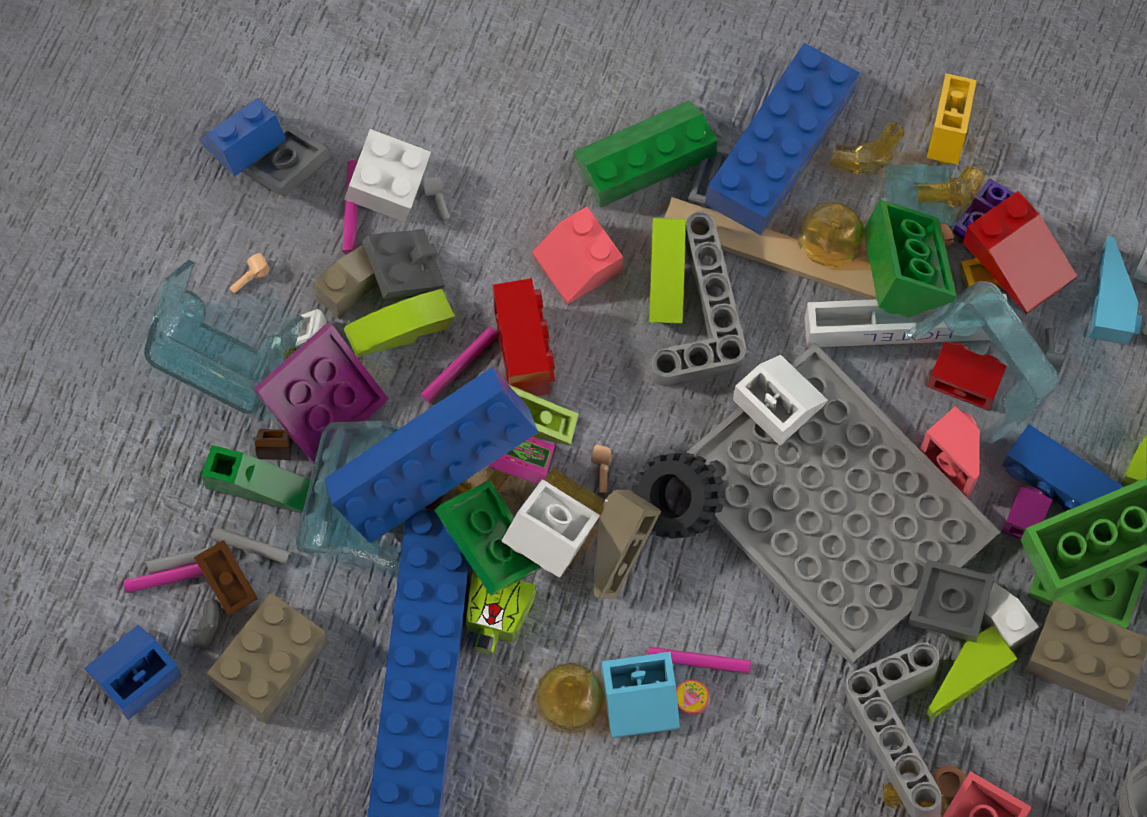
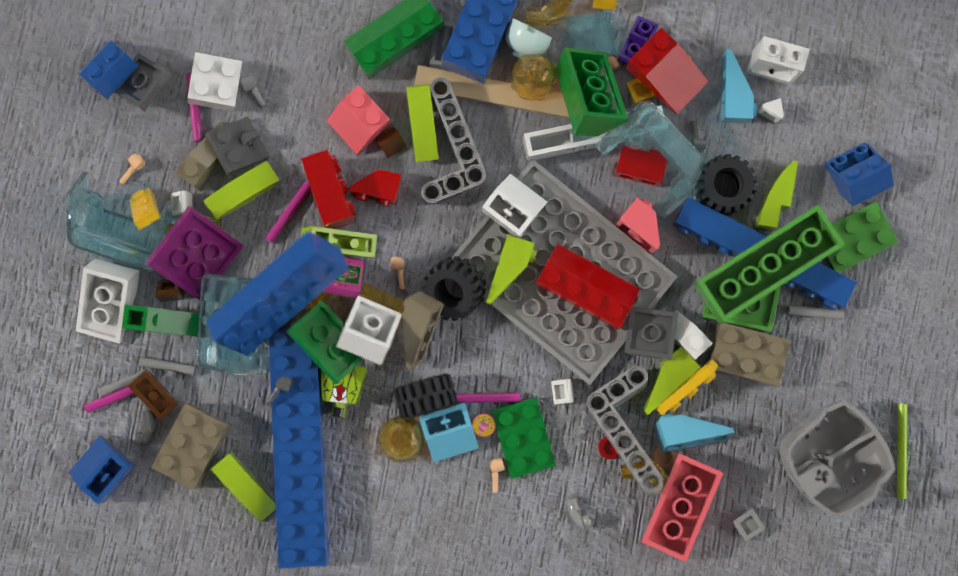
camera: 10 degrees left, 15 degrees up
clear yellow arm [917,166,985,208] -> none
magenta brick [1002,486,1052,540] -> none
none -> white slope [76,259,140,344]
none -> yellow plate [129,188,160,230]
none -> lime slope [211,453,276,522]
none -> dark grey hand [265,376,293,405]
none -> red slope [349,169,402,207]
none -> reddish brown slope [375,127,407,158]
none -> black tyre [393,373,458,419]
none -> lime slope [486,235,537,305]
none -> light nougat hand [490,458,505,492]
none -> green plate [491,398,556,479]
none -> light aqua cylinder [505,18,552,60]
none -> red slope [535,244,640,330]
none -> white slope [551,379,575,404]
none -> red tile [598,436,622,460]
none -> medium azure slope [654,414,734,453]
none -> yellow plate [656,359,718,415]
none -> black tyre [694,154,758,216]

